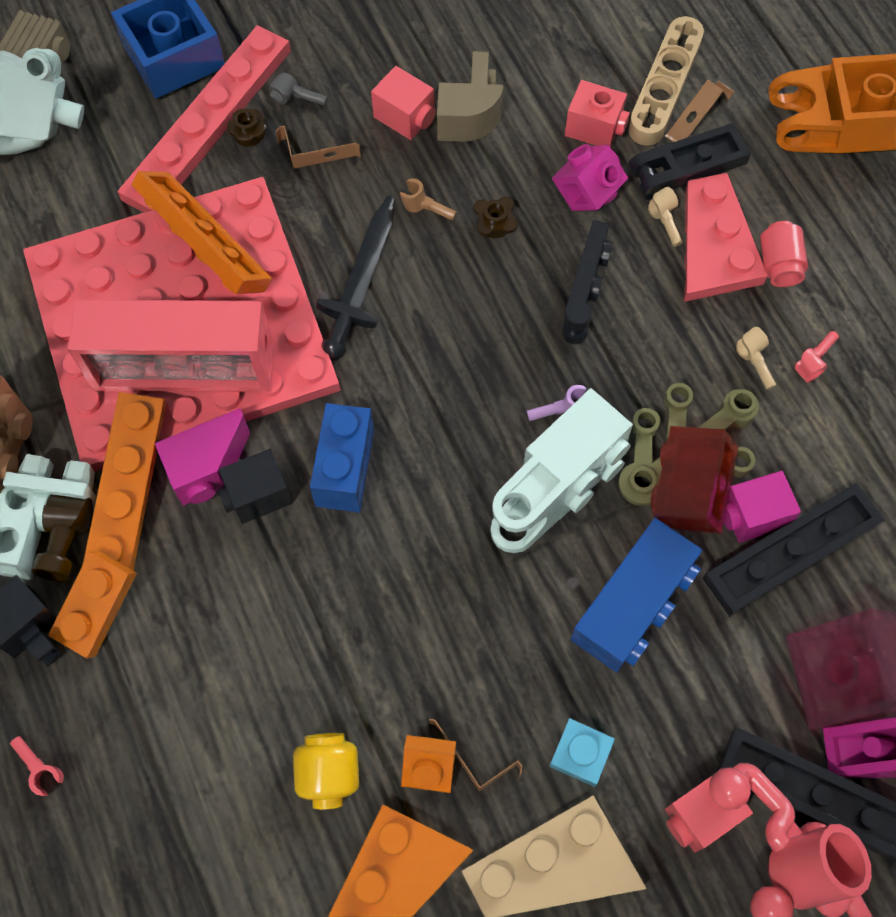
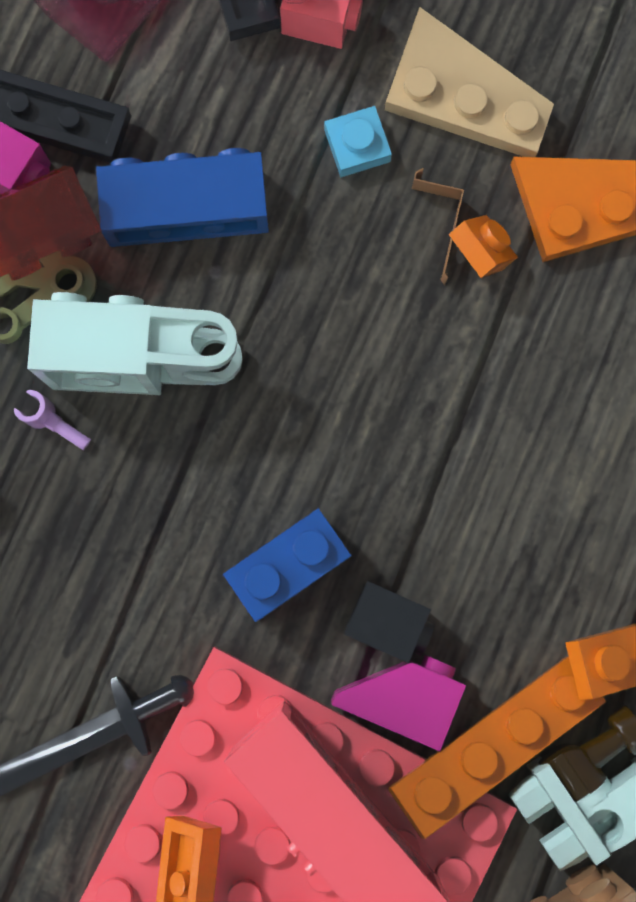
camera: 135 degrees left, 15 degrees up
yellow head [293,733,359,810] -> none

